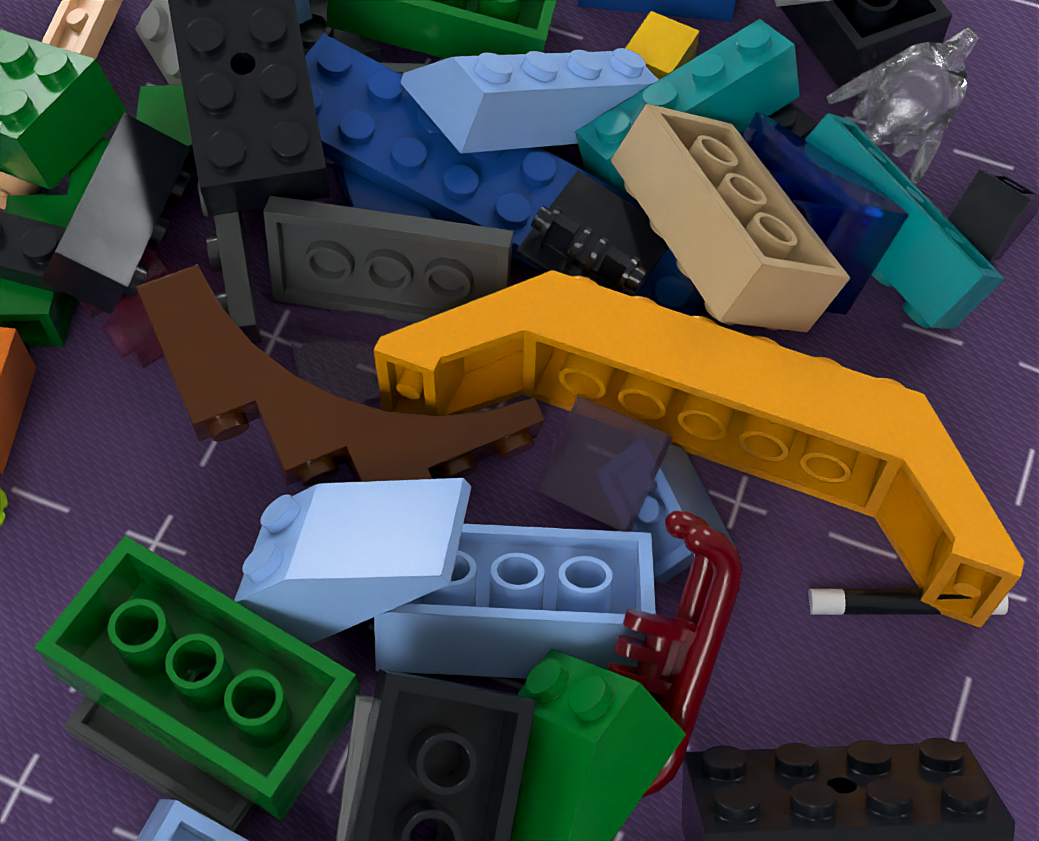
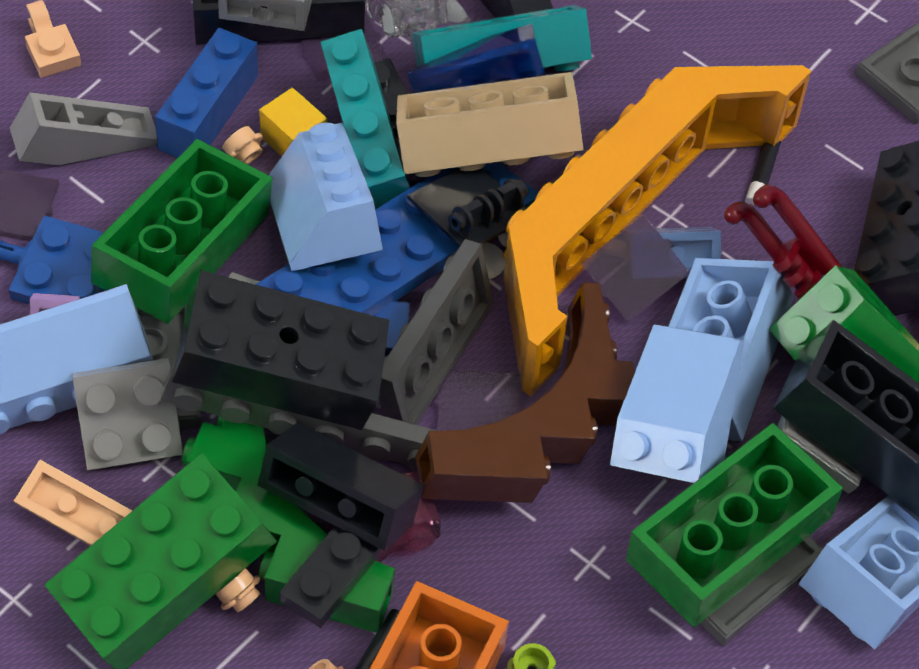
camera: 75 degrees left, 5 degrees down
none -> light nougat plate [222,126,263,165]

